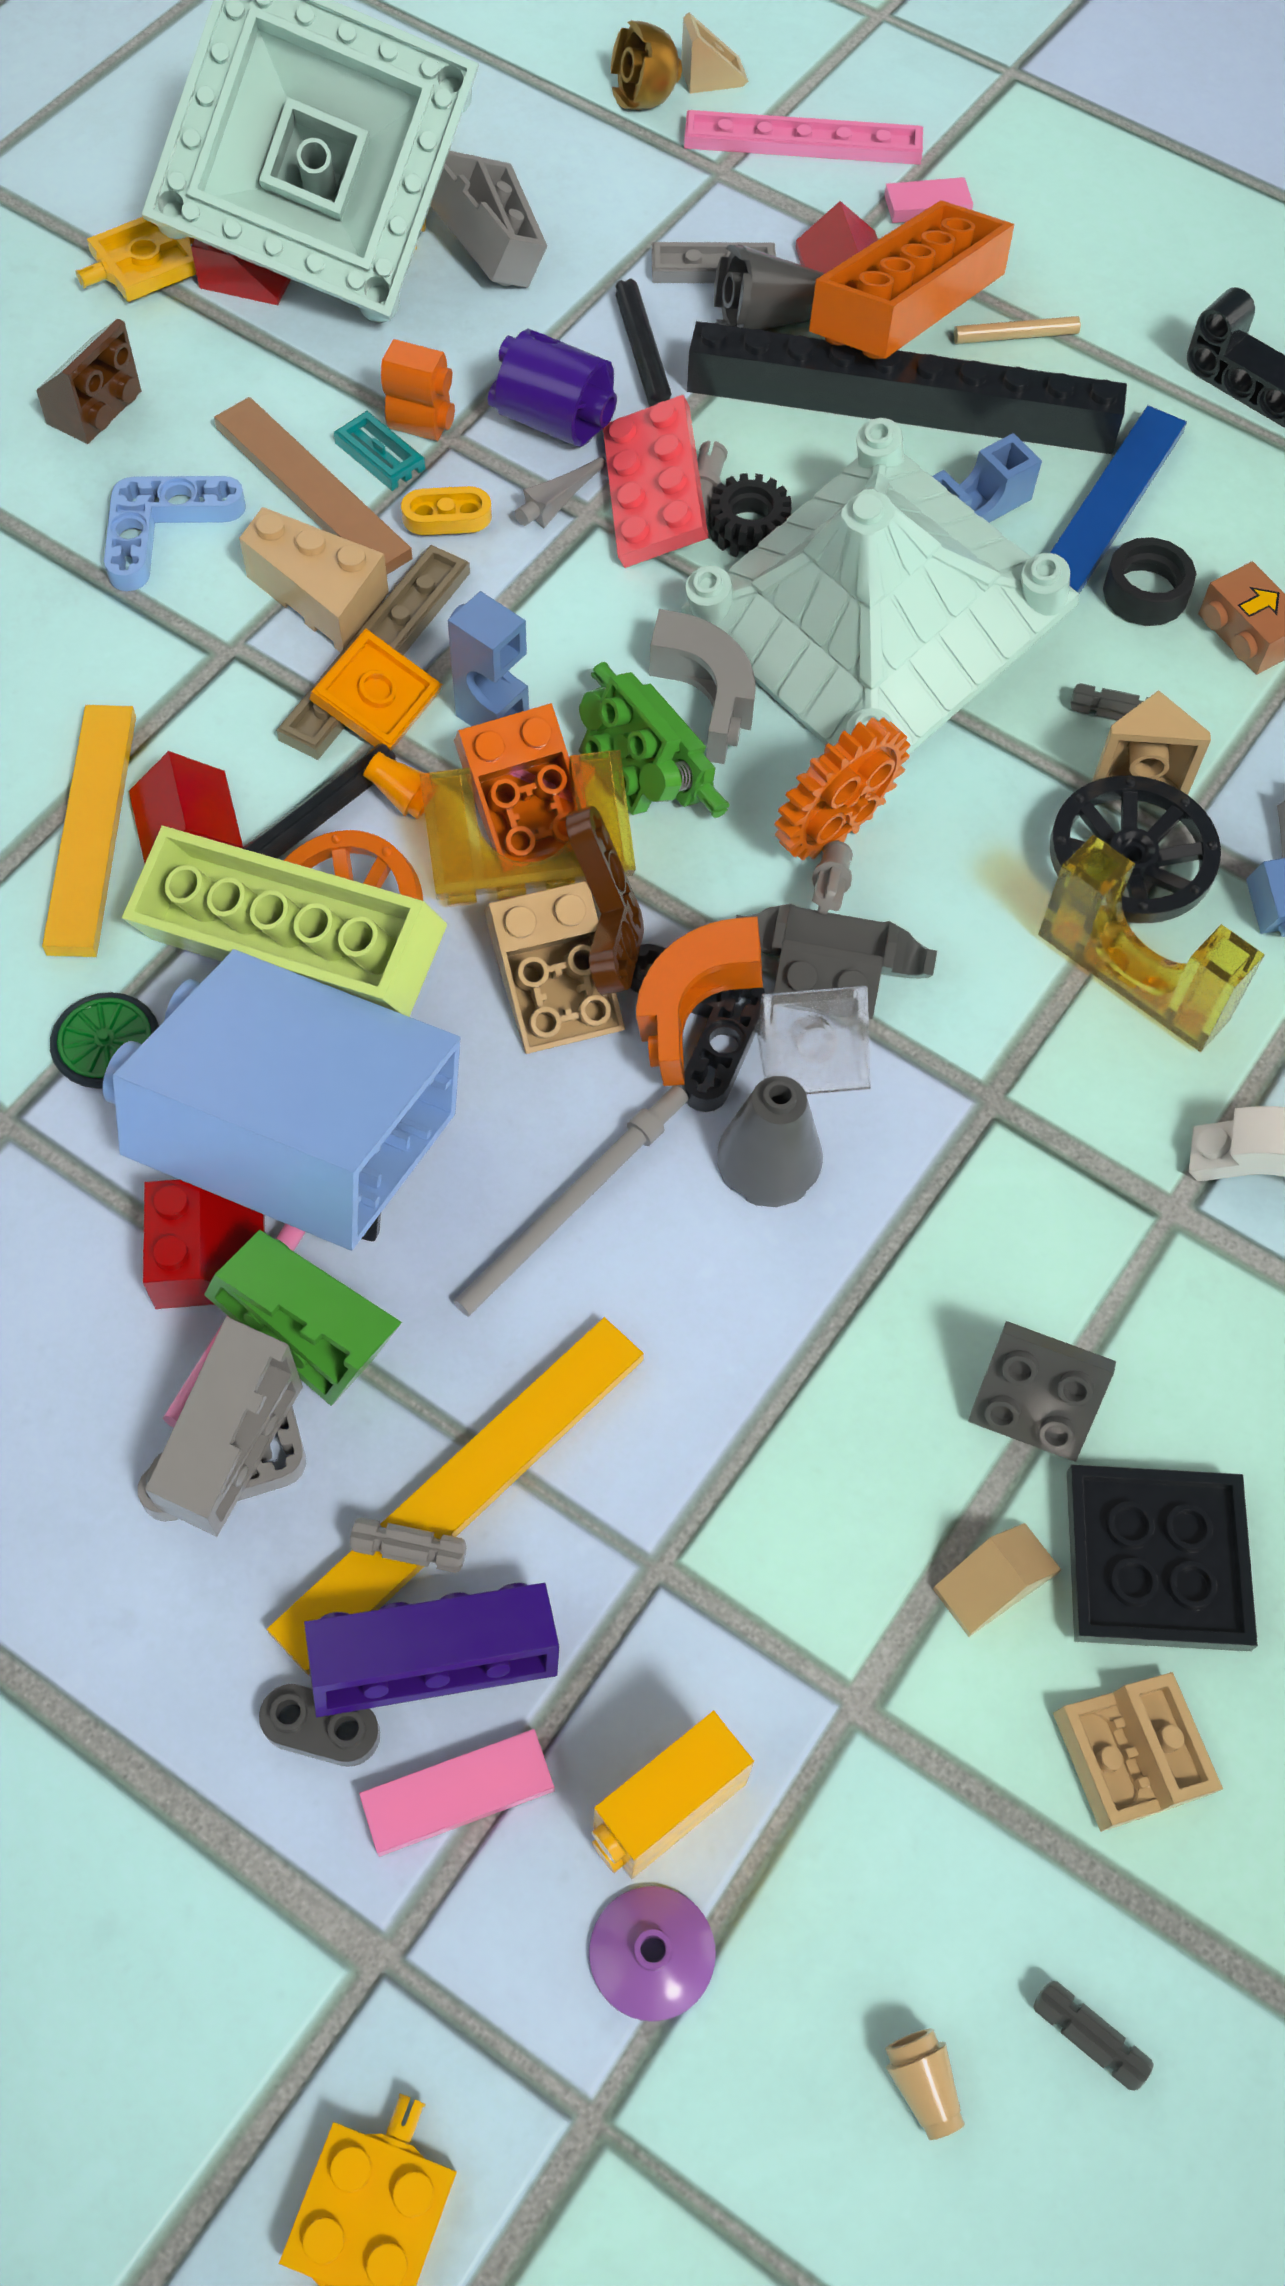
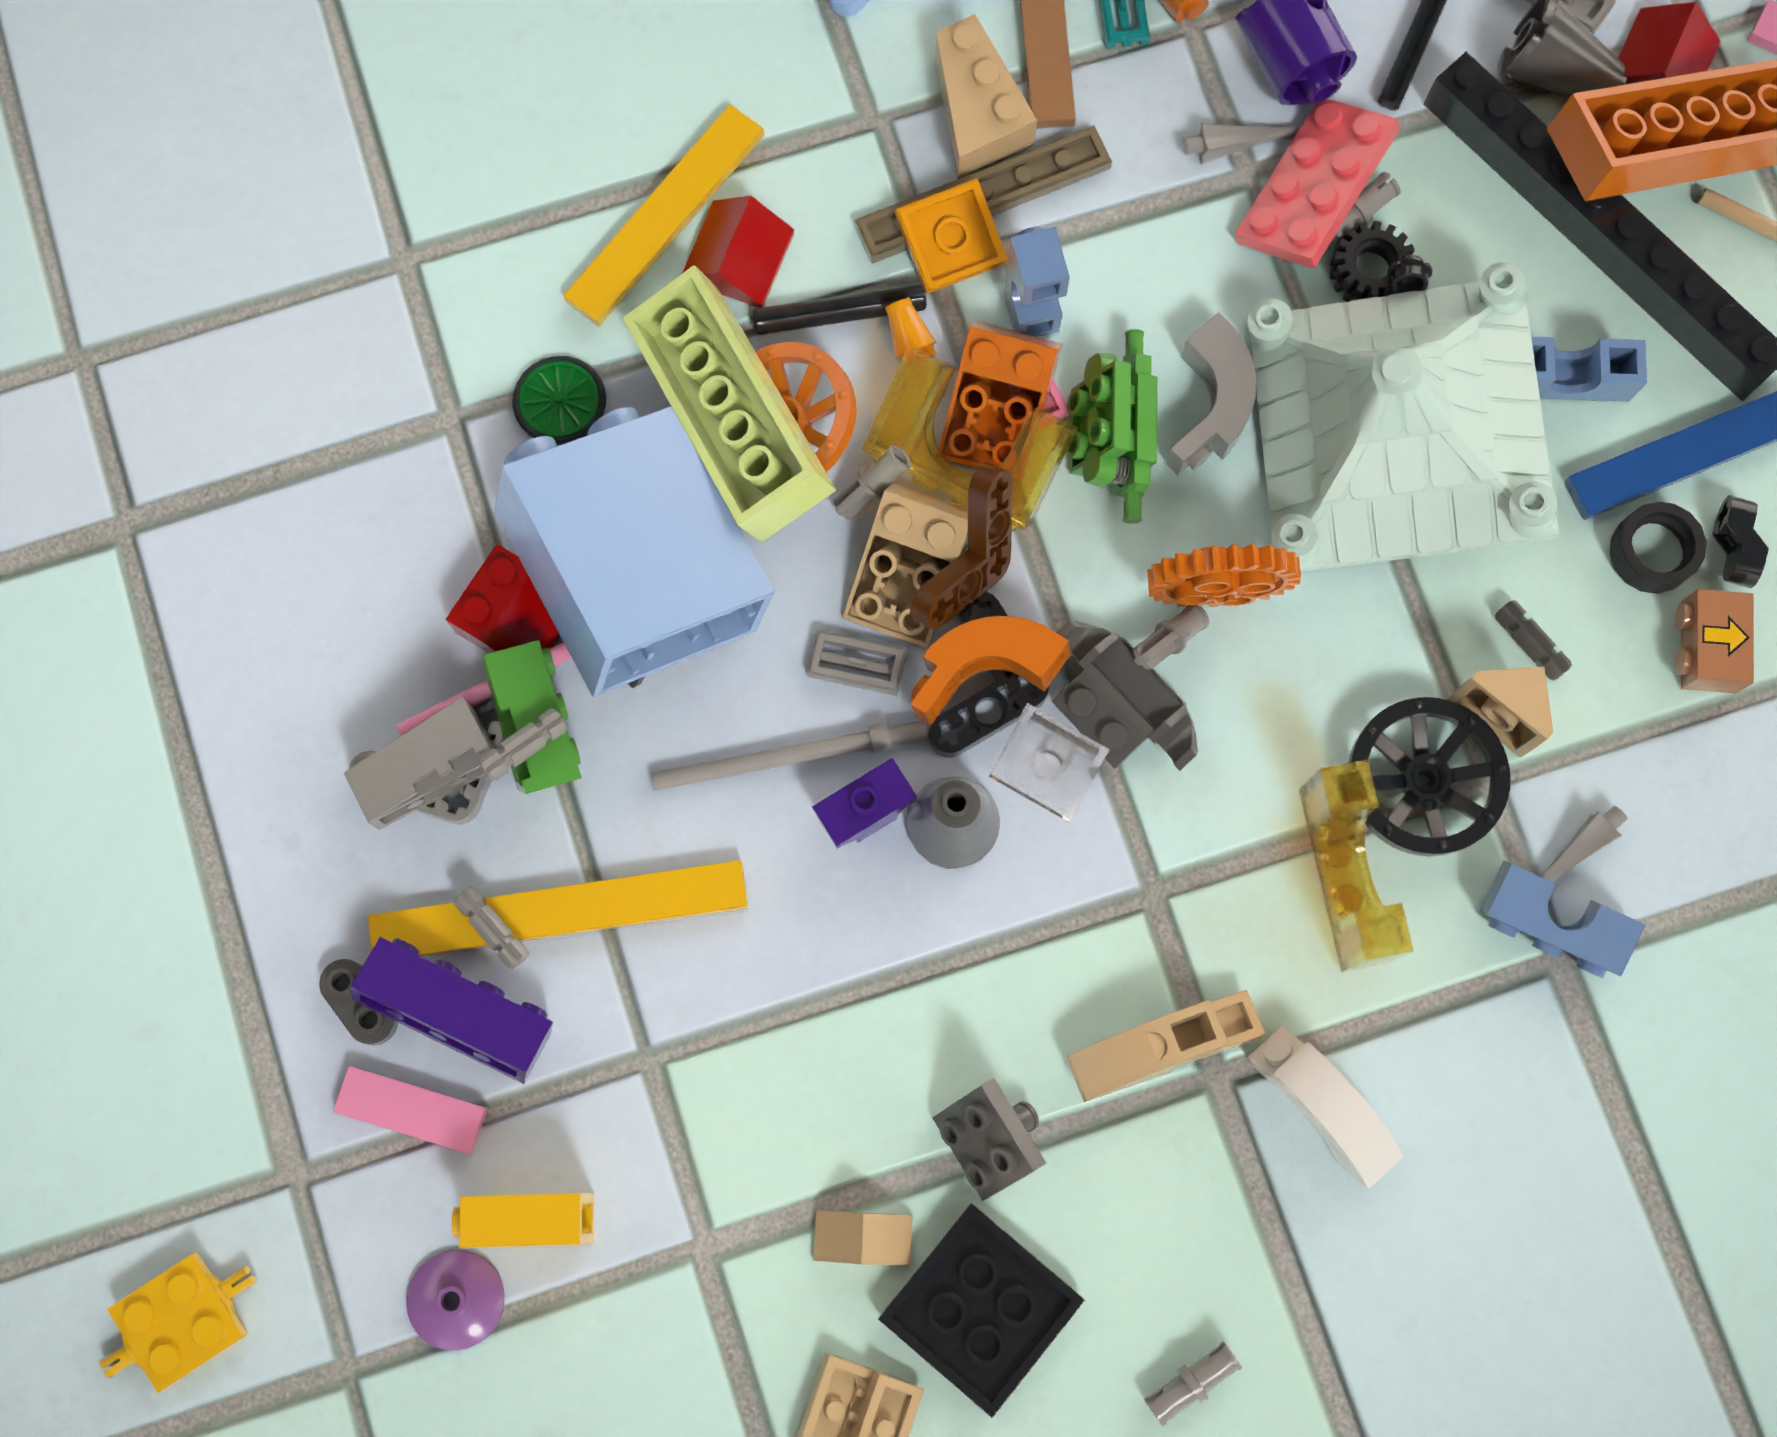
camera: 40 degrees right, 15 degrees up
yellow plate [401,486,492,535] -> none
none -> light grey axle [479,708,567,781]
none -> light grey tile [807,630,907,696]
none -> dark purple brick [812,758,917,849]
none -> light grey axle [834,445,912,520]
none -> tan slope [1066,990,1265,1103]
none -> black plate [1387,255,1433,294]
none -> black piece [1712,495,1769,589]

